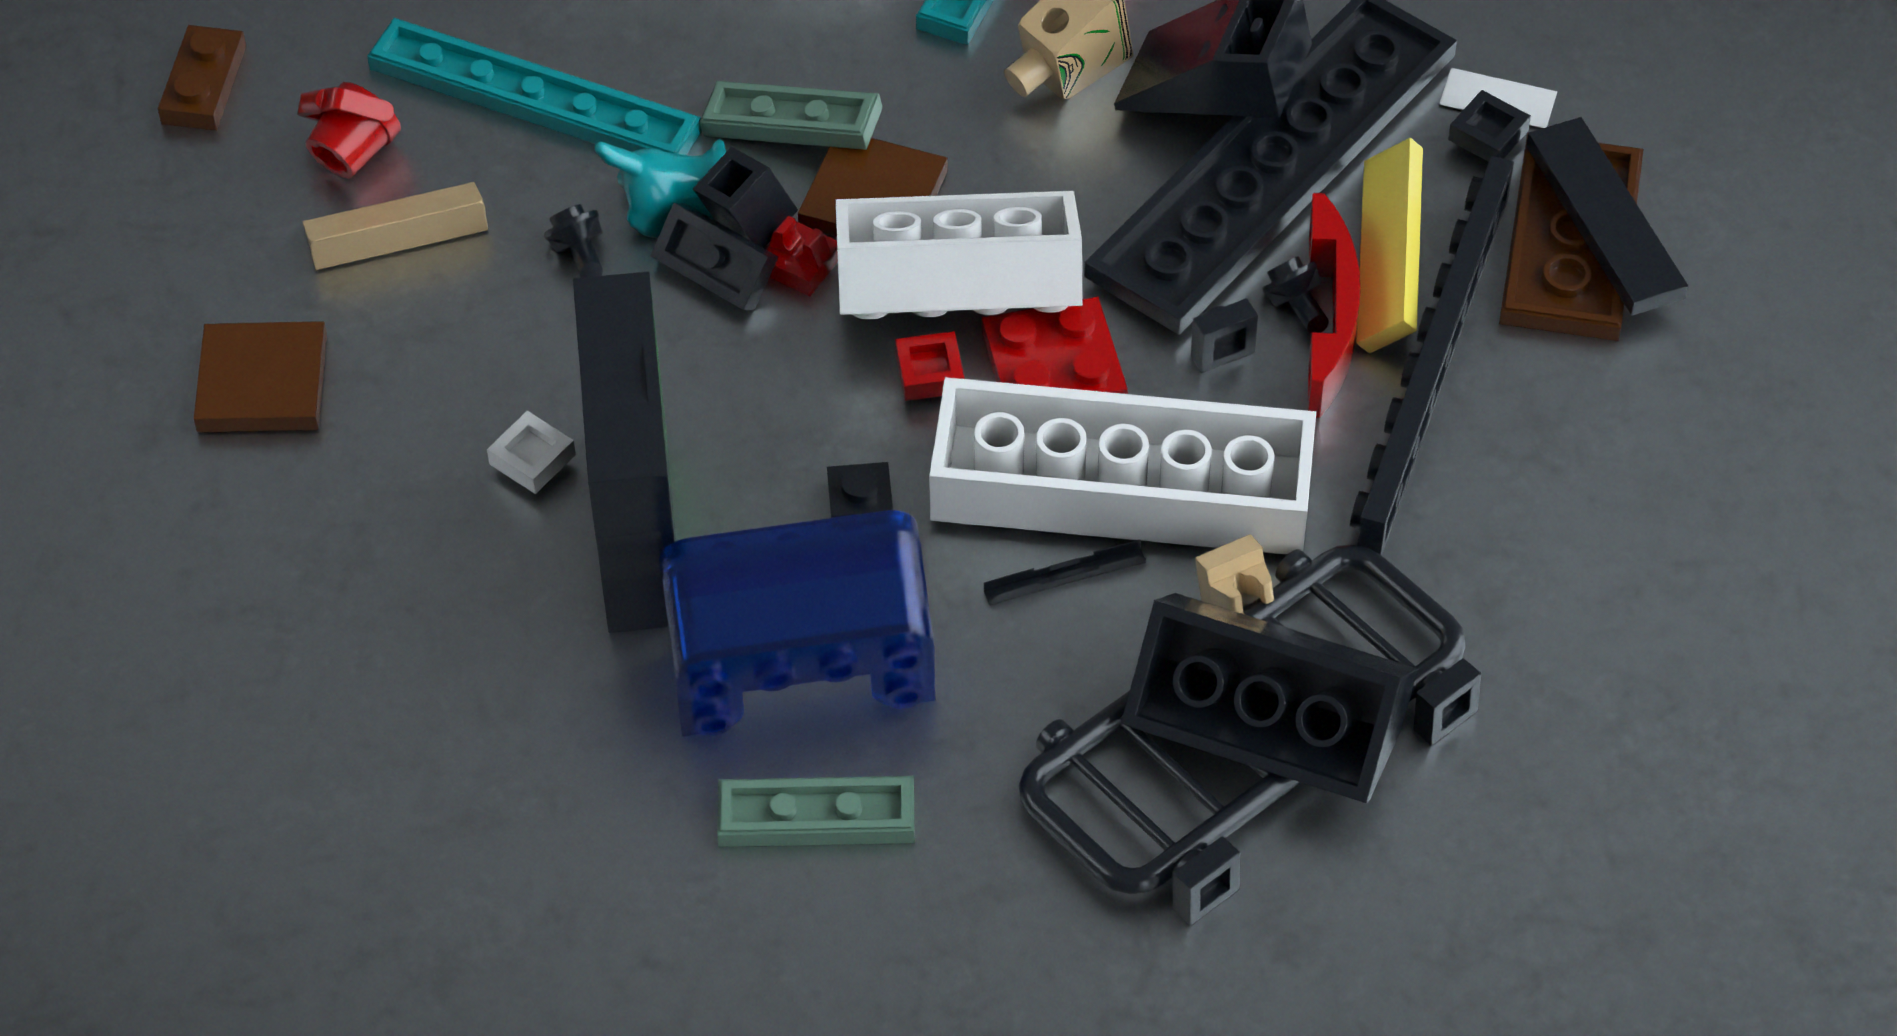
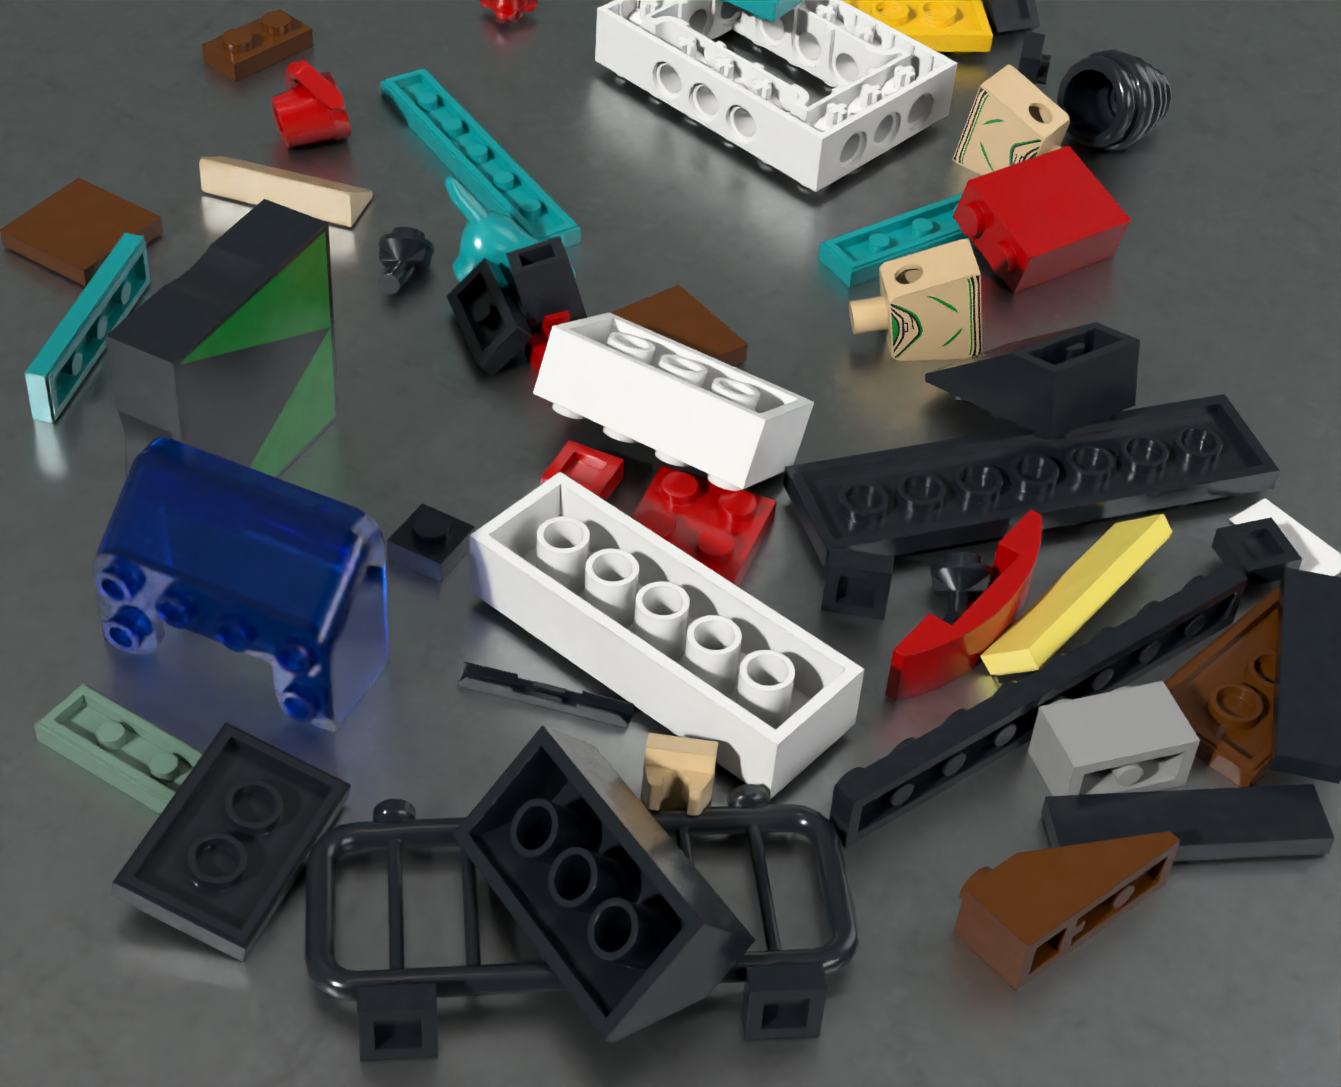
camera: 30 degrees right, 10 degrees down
sand green tile [699,81,883,150] -> none
none -> teal tile [25,233,151,423]
none -> black tile [111,722,351,962]
none -> reddish brown slope [954,831,1181,991]
none -> light grey brick [1028,681,1200,796]
none -> black tile [1041,784,1335,861]

